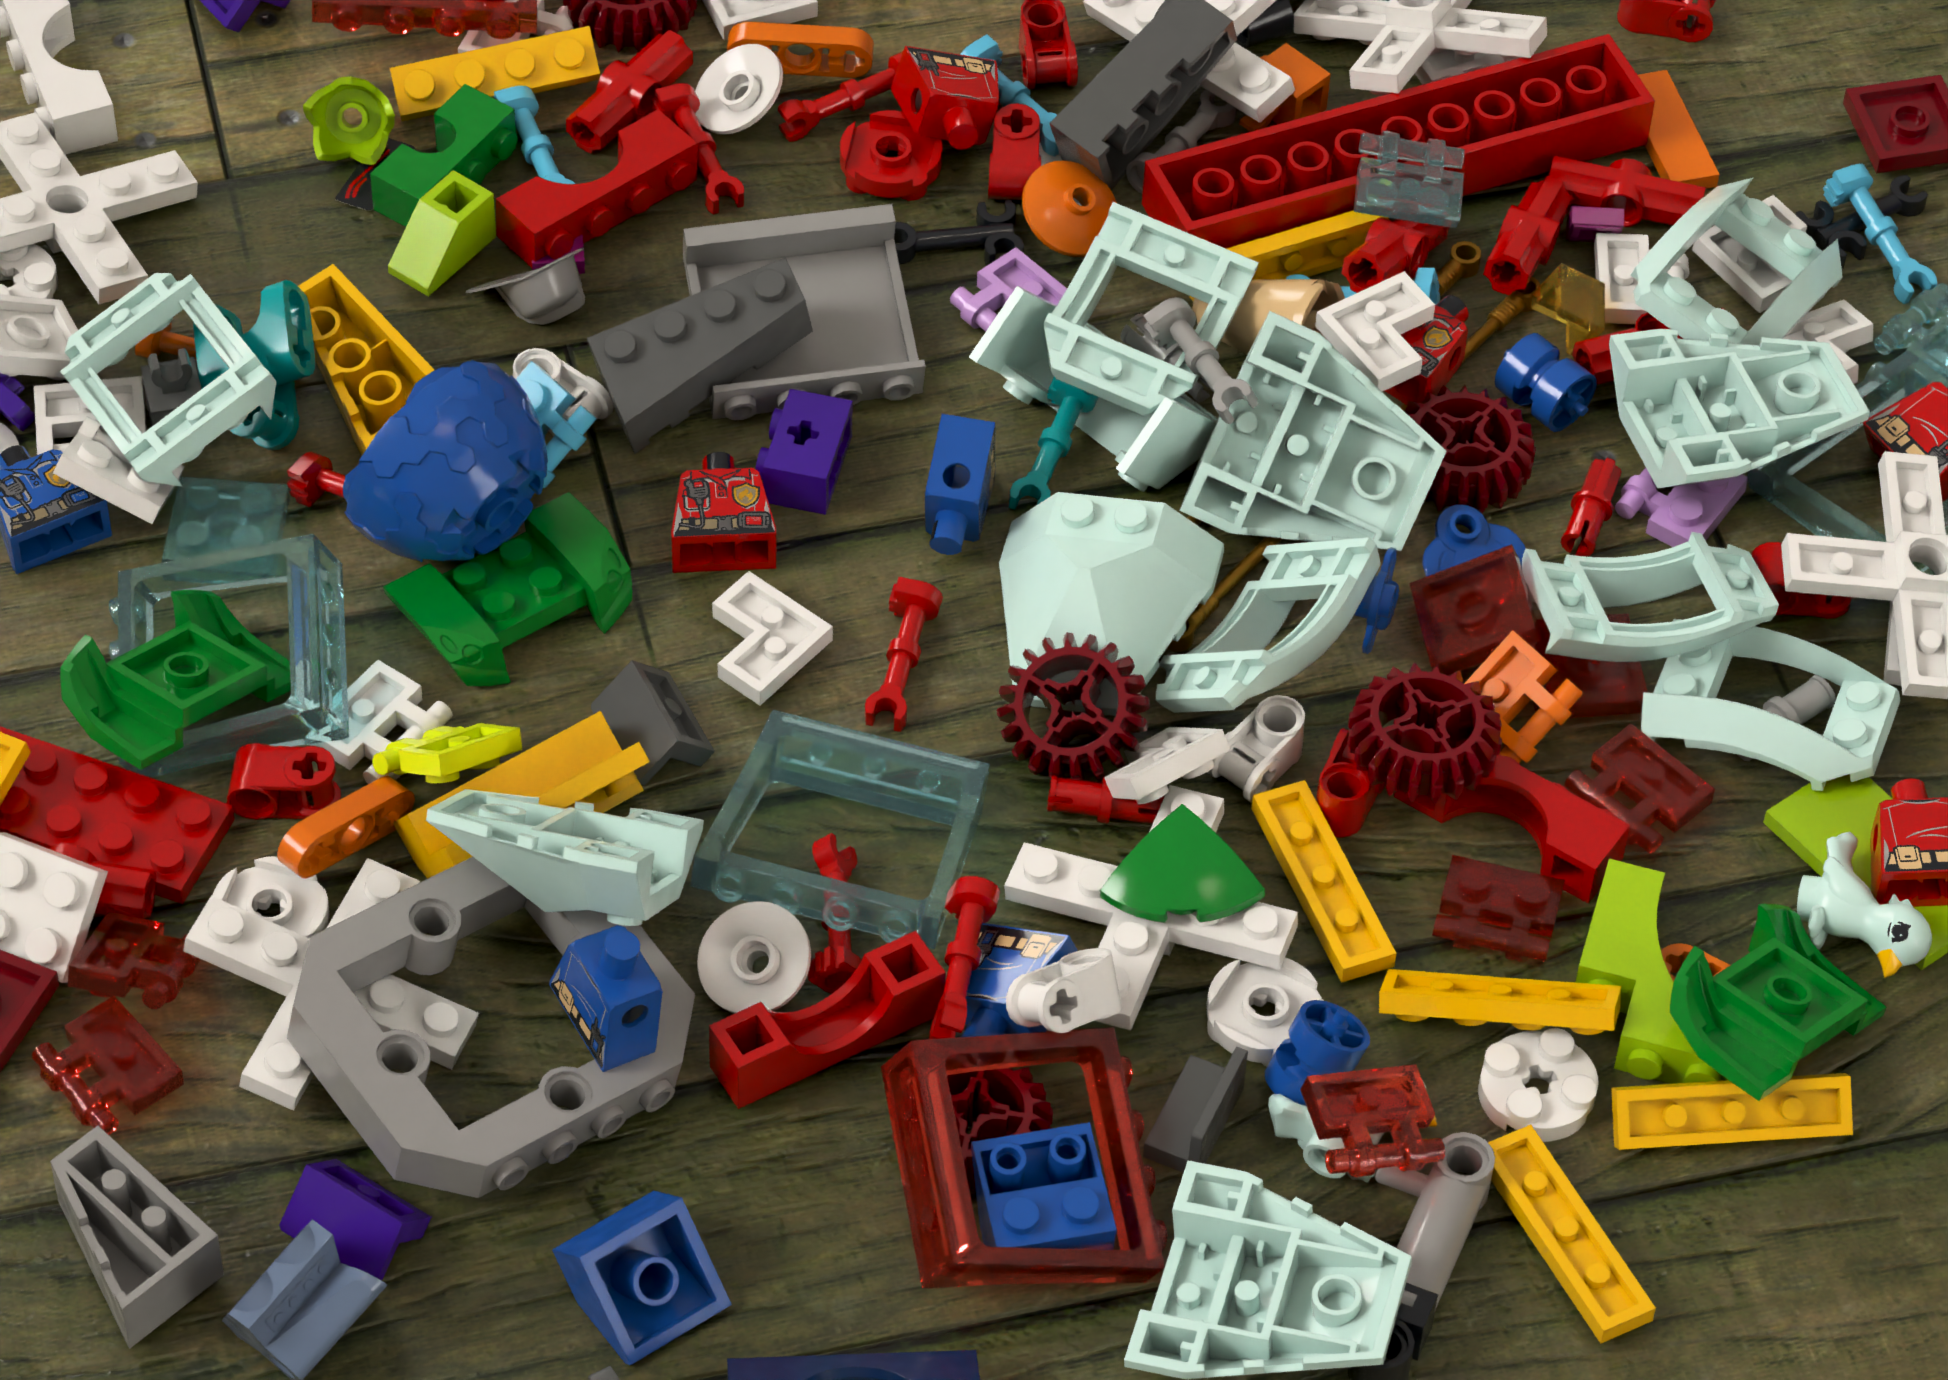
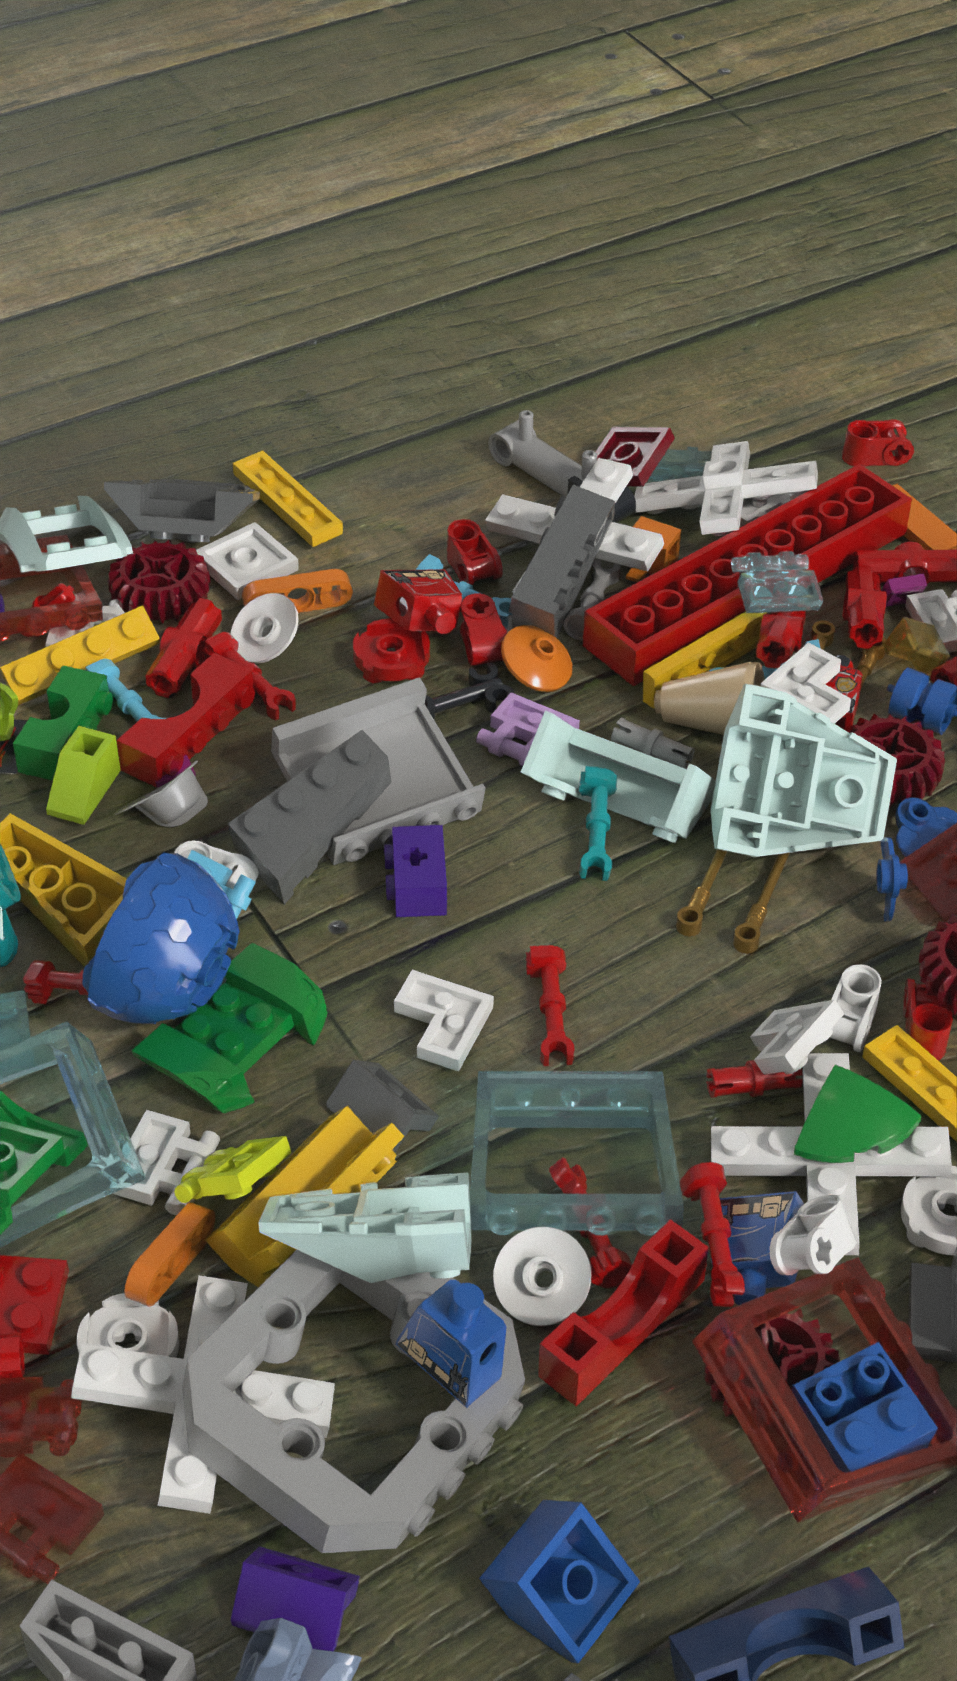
camera: 15 degrees left, 5 degrees down
red piece [227,743,342,820] -> none
red torso [671,452,776,573] -> none
red piece [778,51,903,142] -> none
blue torso [925,414,995,555] -> none
dark red gear [997,632,1150,780] -> none
light aqua wedge [999,492,1225,716] -> none
light aqua wedge [1044,202,1259,416] -> none
light grey piece [1143,297,1258,424] -> none
light aqua wedge [1155,537,1381,713] -> none

